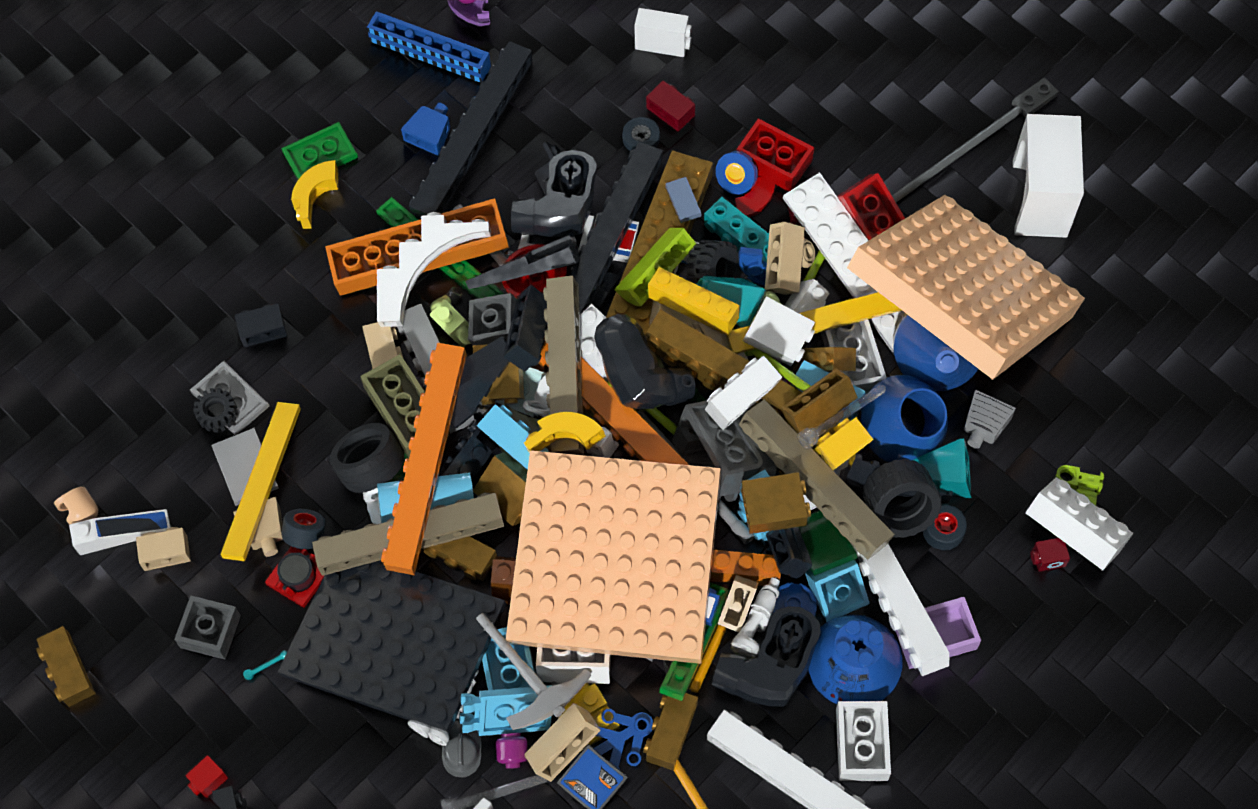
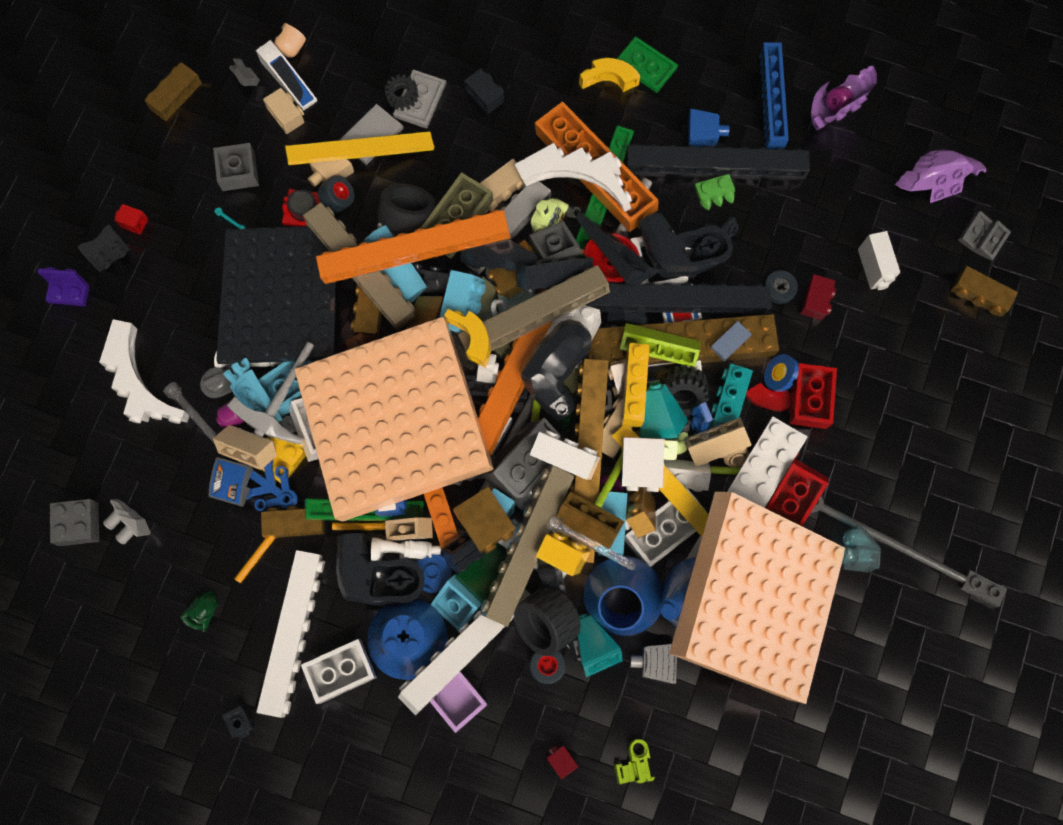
camera: 60 degrees right, 10 degrees up
white piece [1013,114,1084,237] -> none
white brick [1026,477,1133,570] -> none
none -> dark grey plate [230,58,260,86]
none -> bright green plate [694,174,735,210]
none -> clear light blue slope [842,525,881,573]

